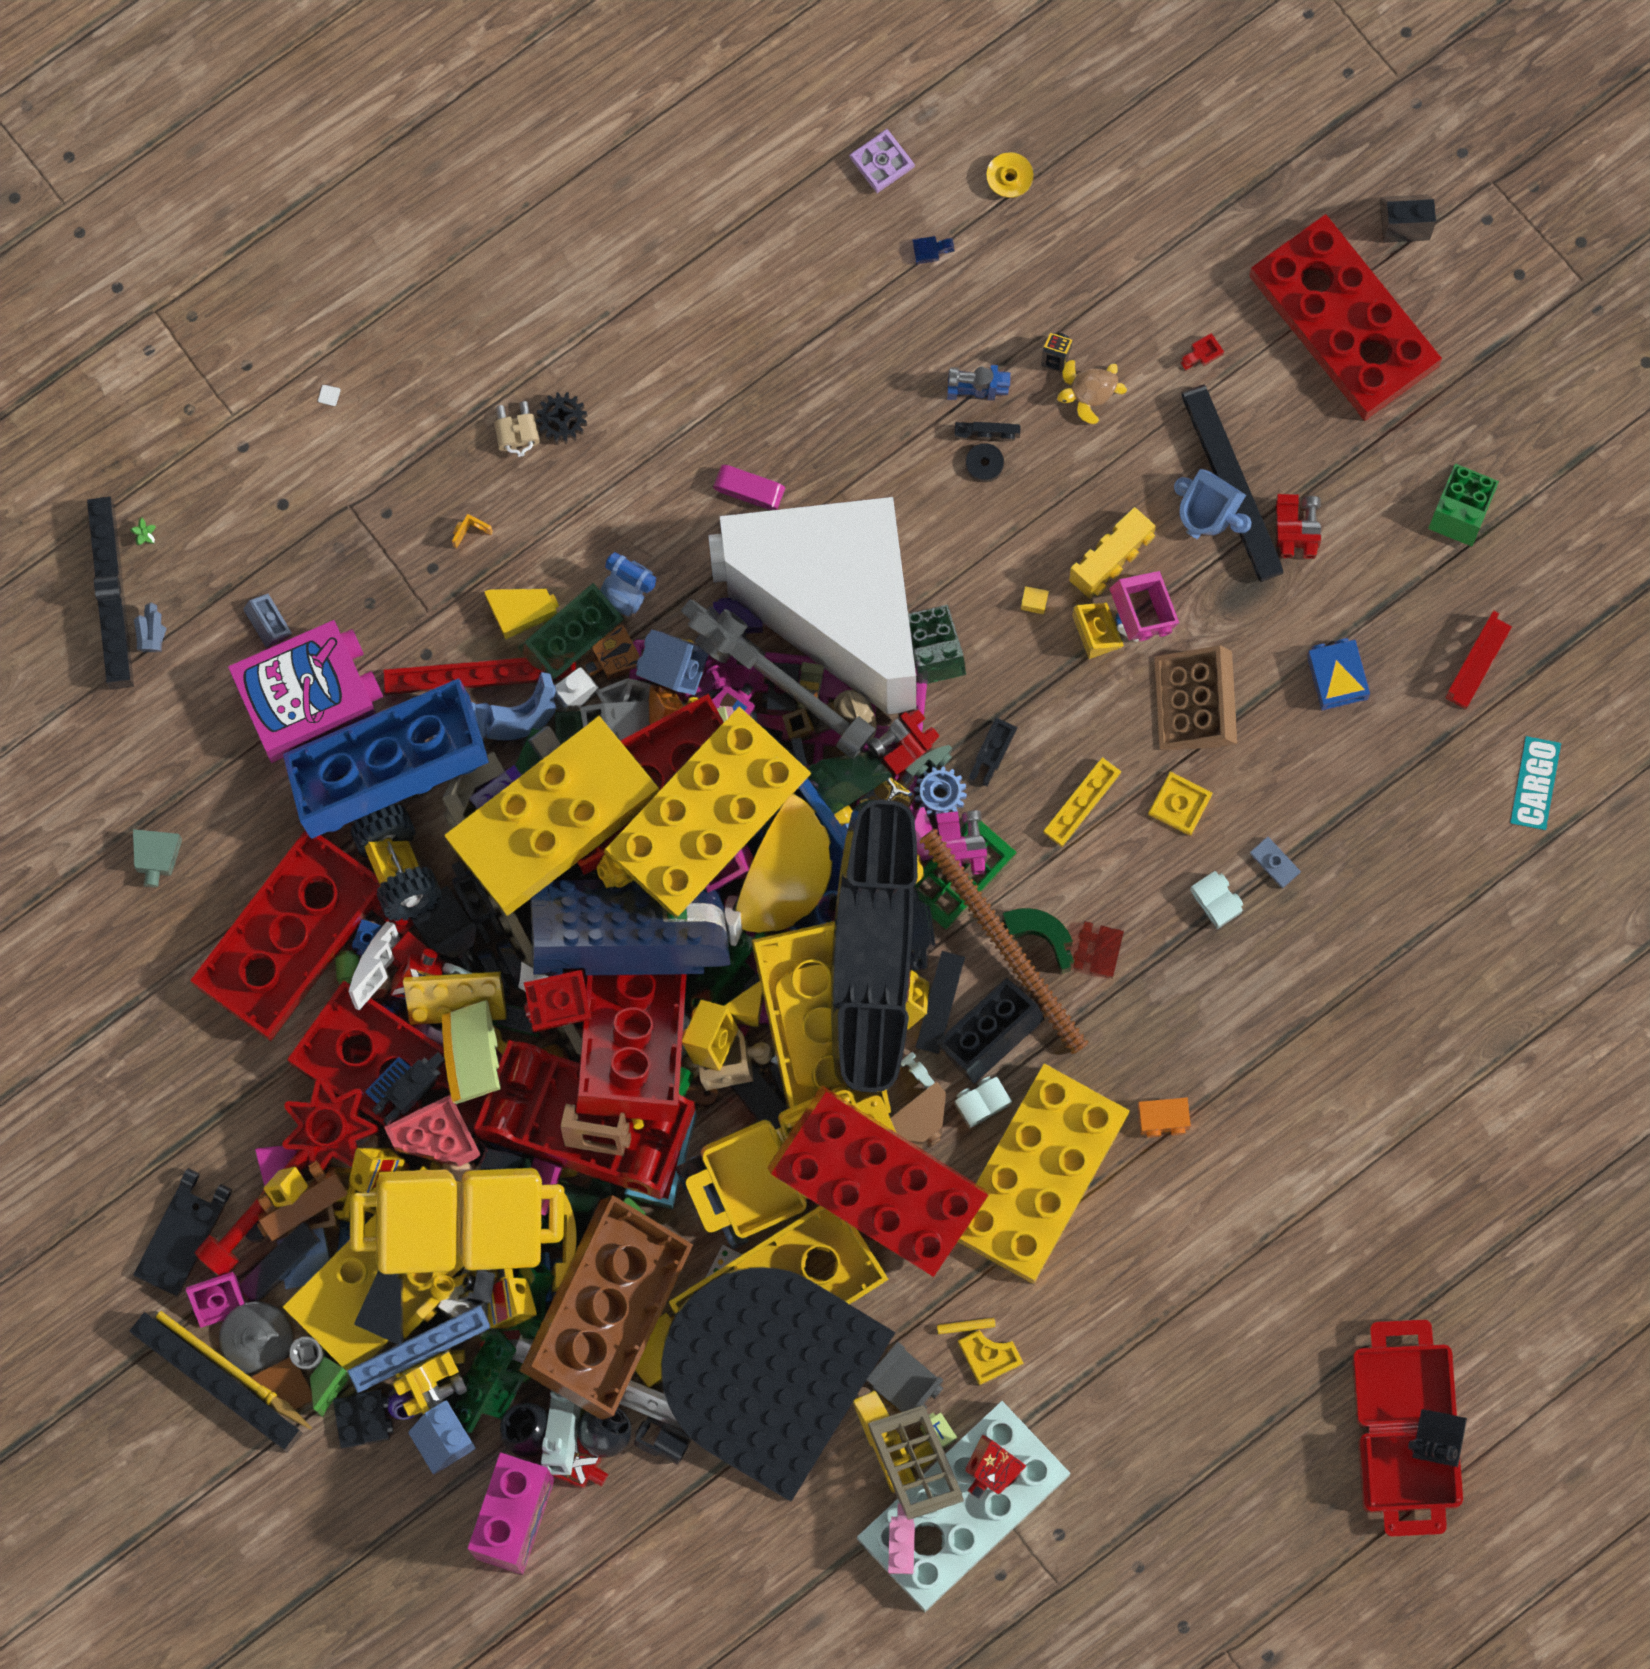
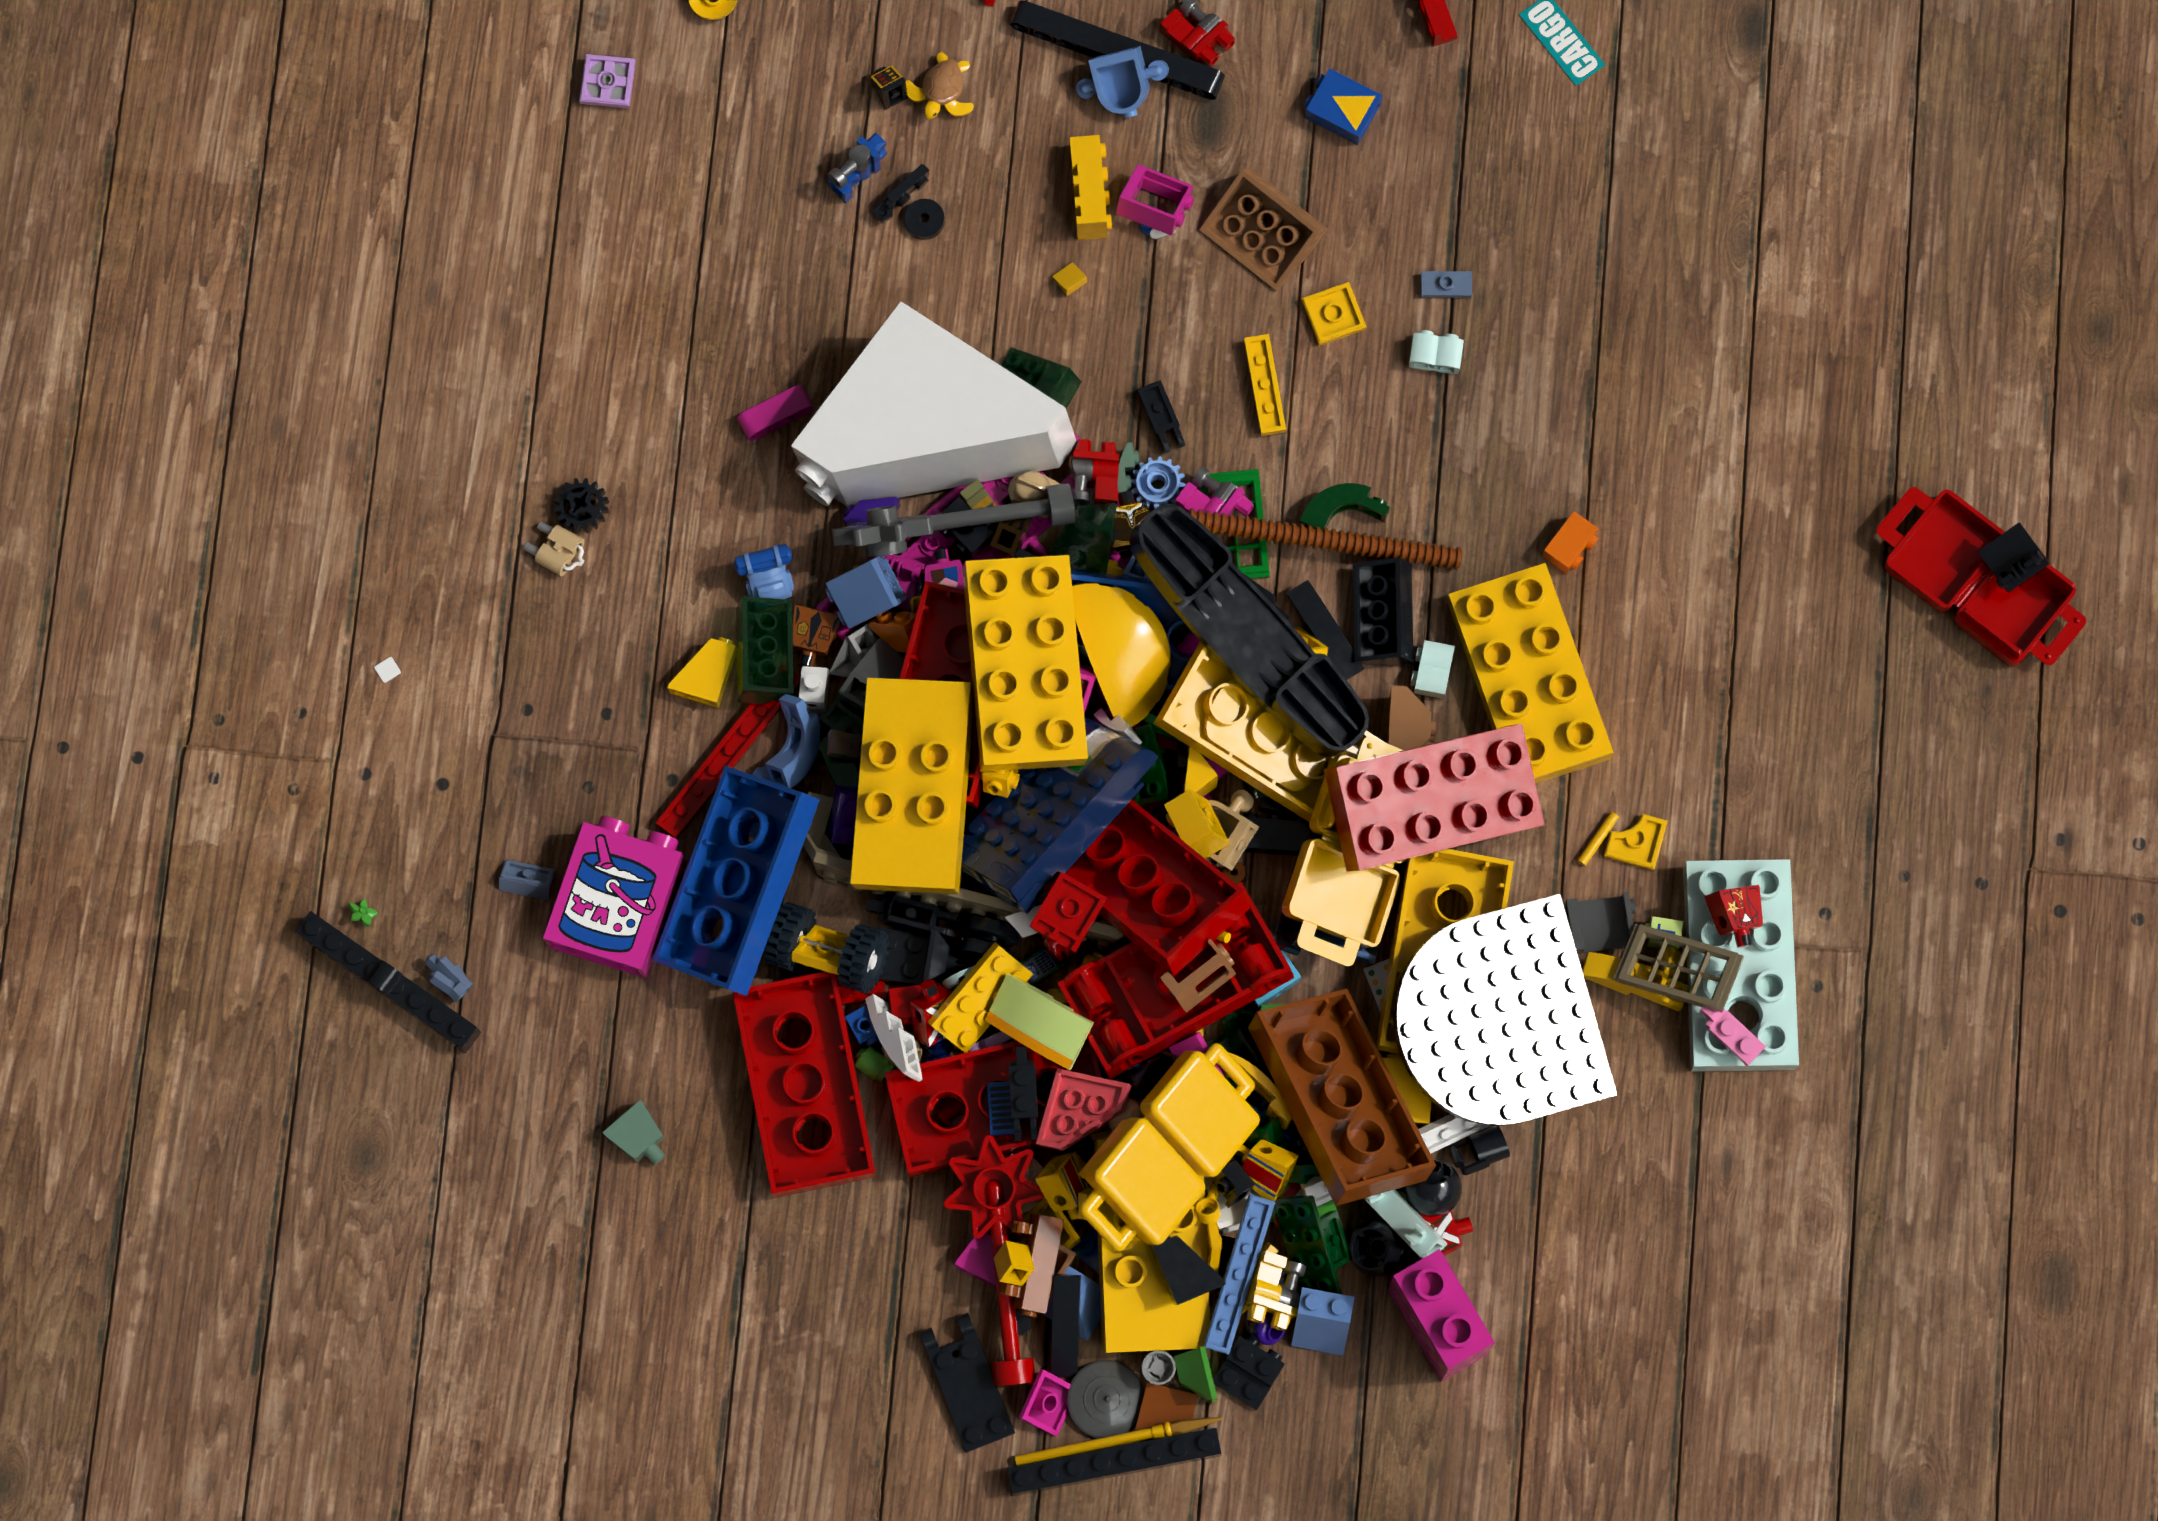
camera: 45 degrees left, 0 degrees up
light orange bracket [452,514,493,549] -> none
light aqua piece [900,1052,935,1089] -> none
clear blue plate [912,236,955,265] -> none
yellow slope [1072,603,1124,659] -> none
clear red plate [1073,921,1124,979] -> none

